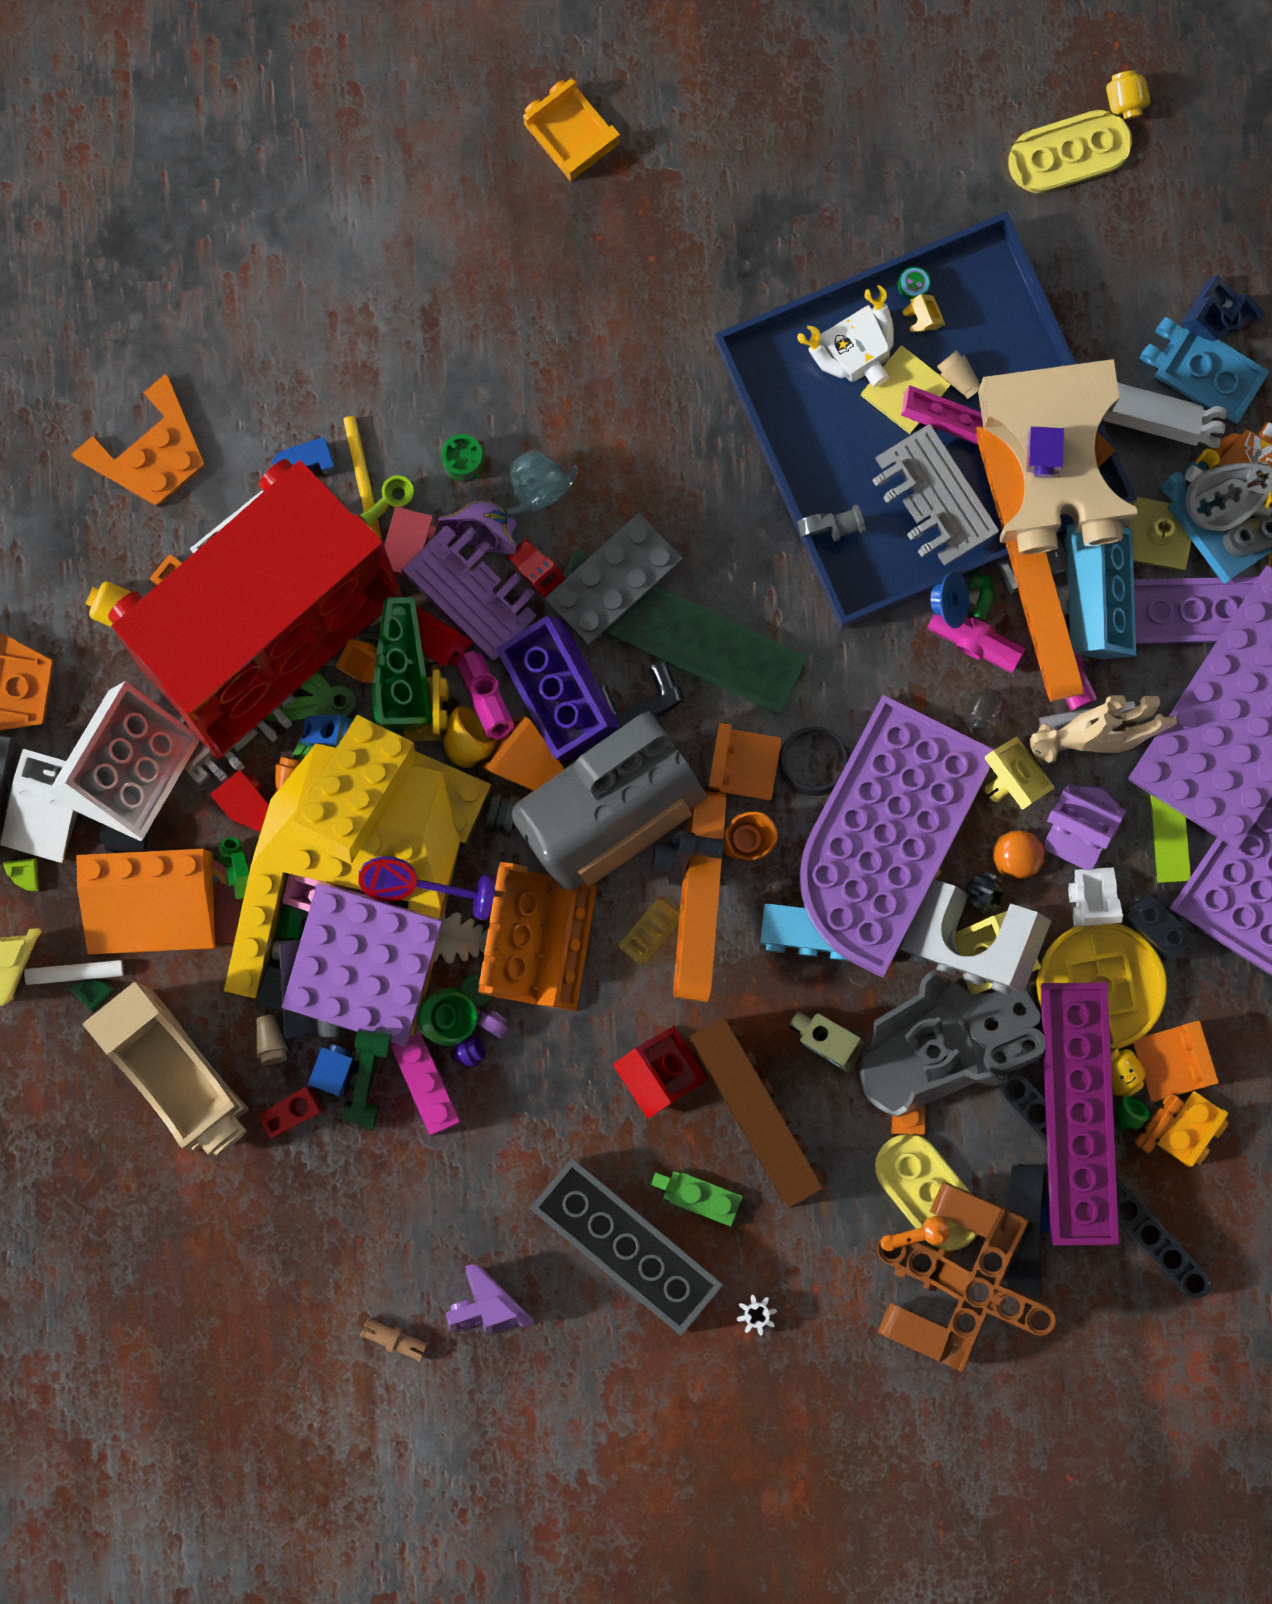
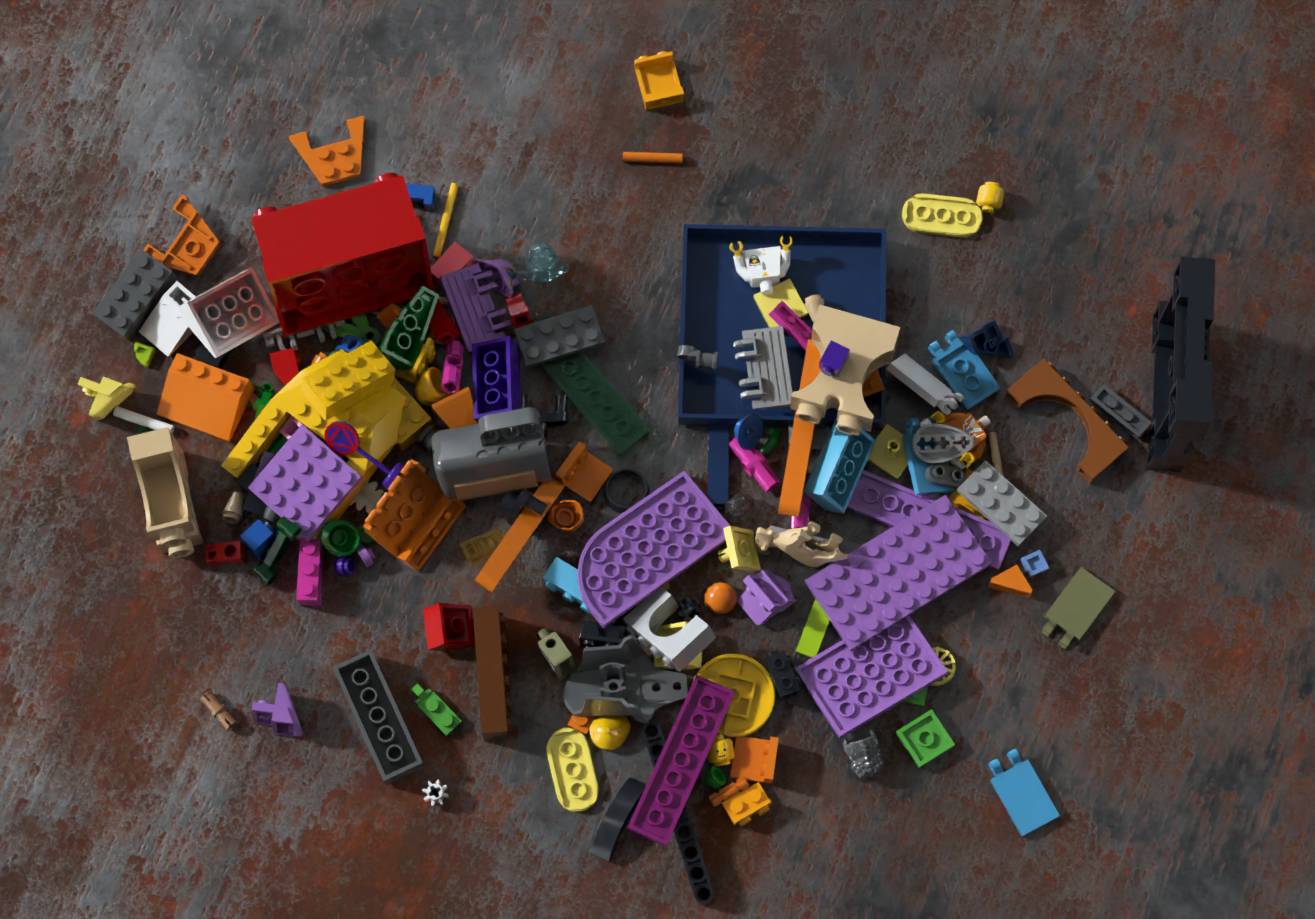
camera: 25 degrees right, 10 degrees down
lime bar [360,475,414,527] -> none
green piece [441,434,484,482] -> none
dark orange piece [877,1181,1058,1372] -> none
orange piece [881,1216,949,1251] -> none
tile [897,267,931,300] -> none
yellow tile [903,294,946,332] -> none
dark grey plate [983,1027,1046,1075] -> none
white cylinder [1068,867,1123,927] -> none
none -> black bracket [579,621,625,648]
none -> yellow hat [589,716,631,750]
none -> orange piece [623,152,683,164]
none -> dark blue tile [708,424,729,506]

